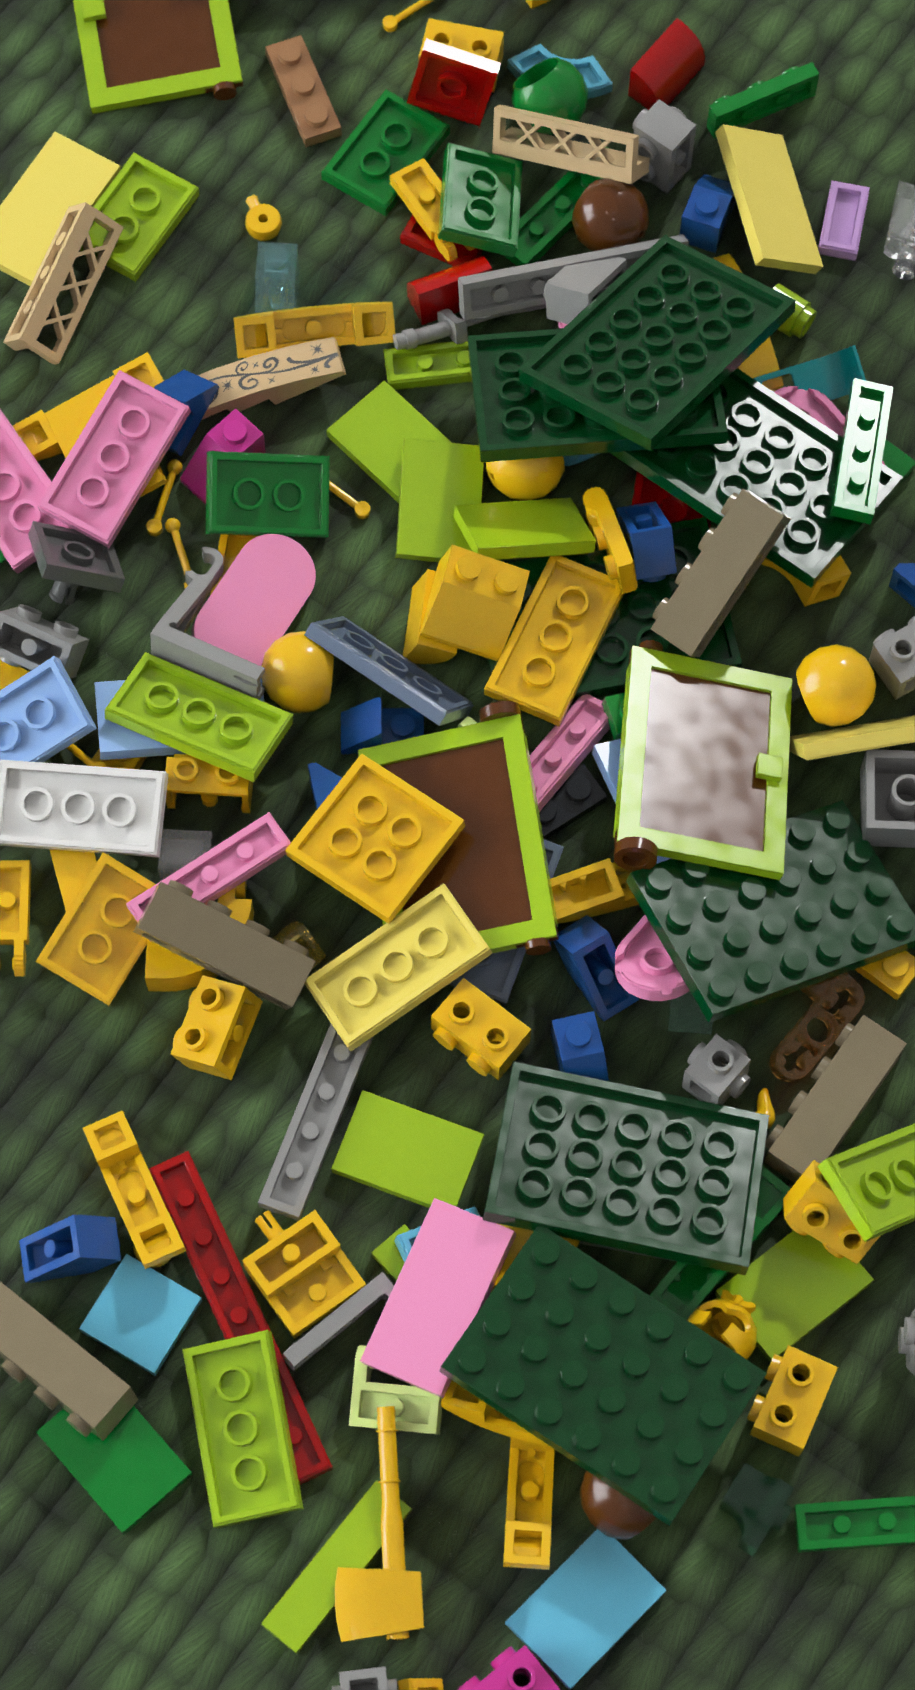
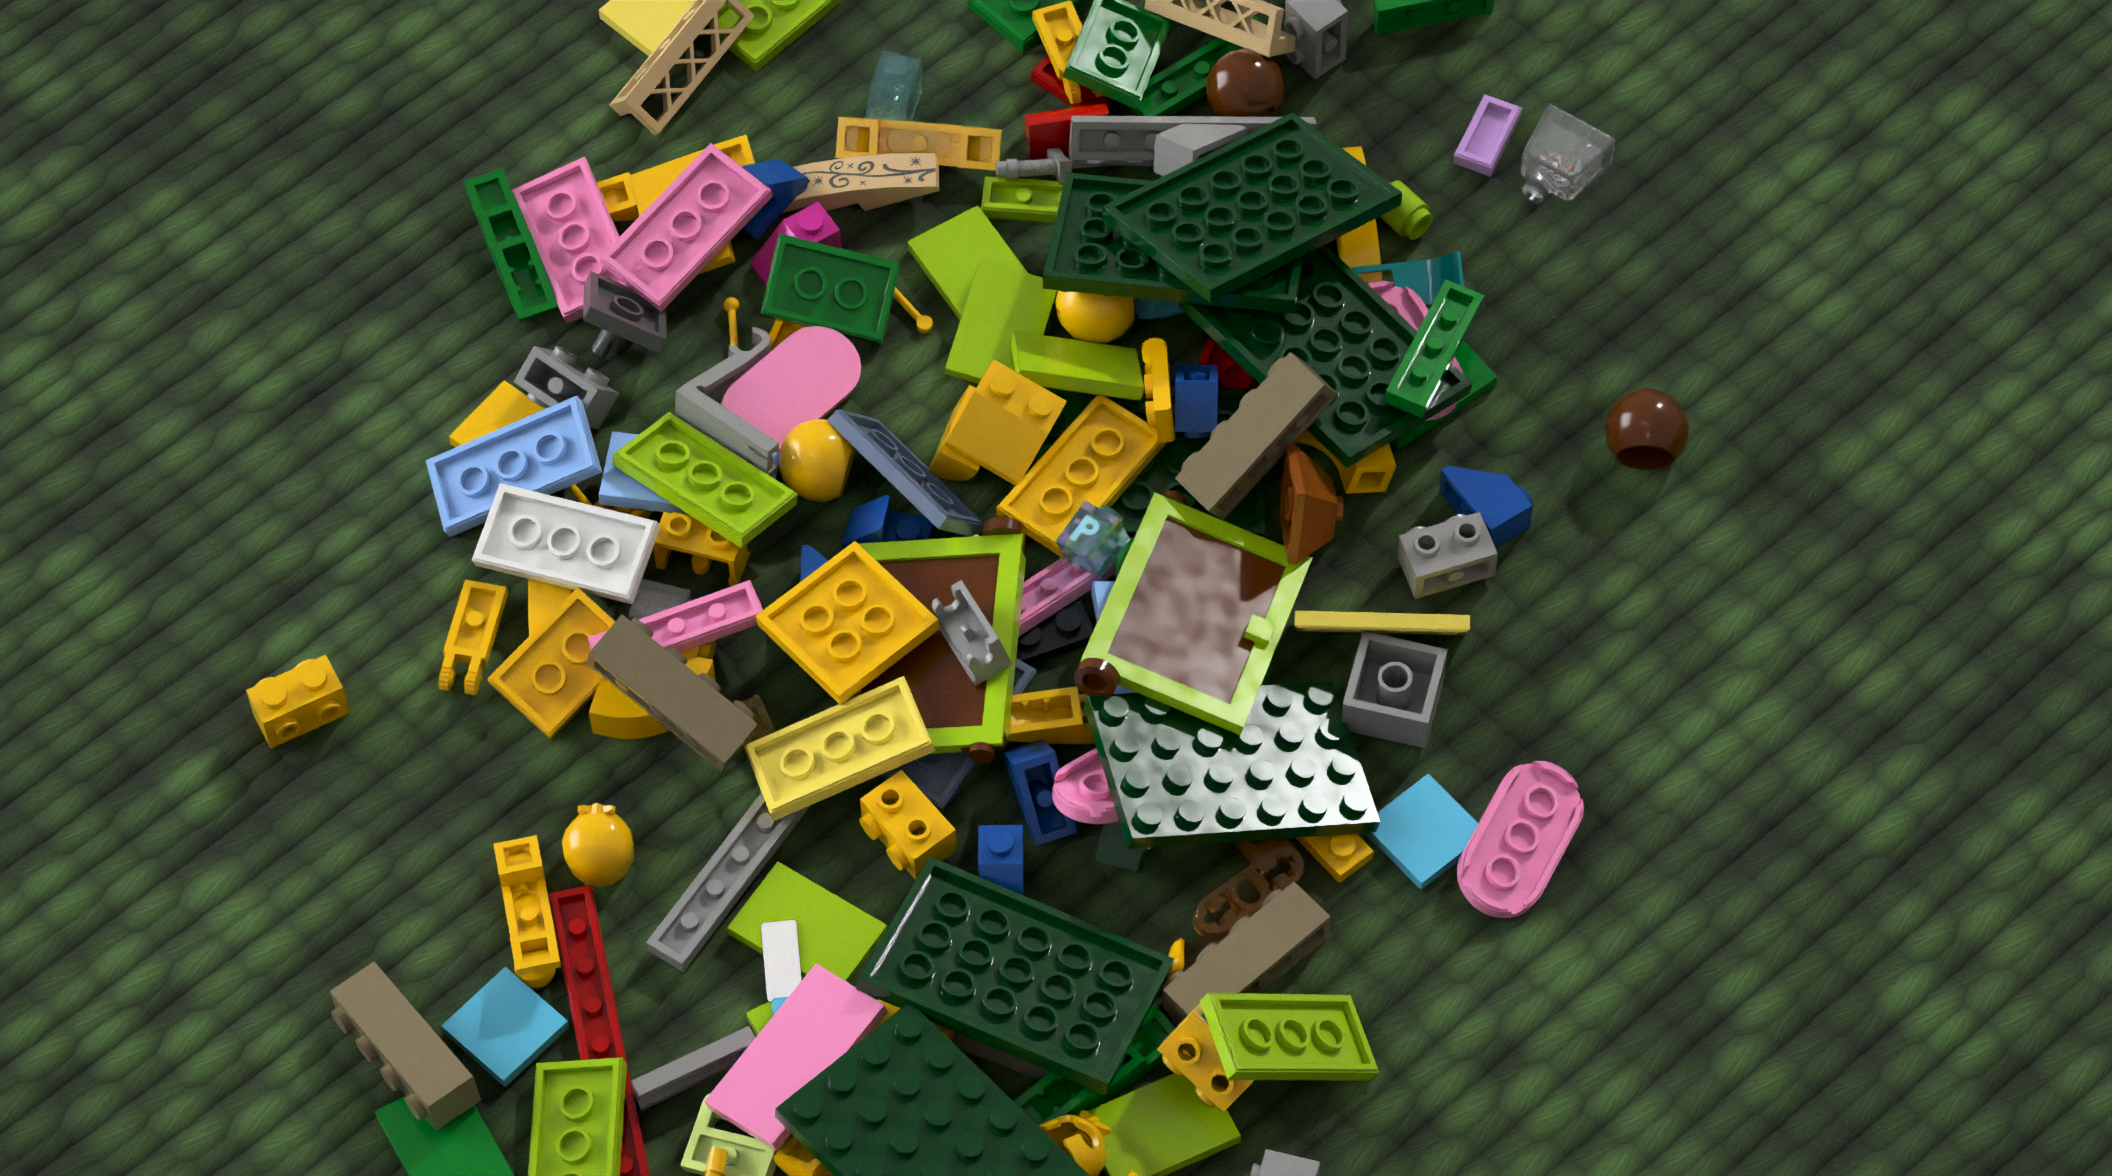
camera: 15 degrees right, 10 degrees down
blue slope [19,1214,121,1283] -> none
yellow hinge [146,459,183,536] -> none
yellow brick [170,975,263,1080] -> none
yellow plate [242,1210,366,1339] -> none
yellow piece [245,195,282,241] -> none
blue slope [680,174,736,253] -> none
light grey brick [682,1034,751,1105] -> none
light yellow tile [715,124,823,274] -> none
yellow helmet [796,644,876,727] -> none
none -> yellow helmet [562,803,634,888]
none -> white sticker [761,920,802,1001]
none -> light grey hinge [932,580,1012,686]
none -> clear light blue brick [1056,501,1130,579]
none -> dark orange slope [1277,444,1343,564]

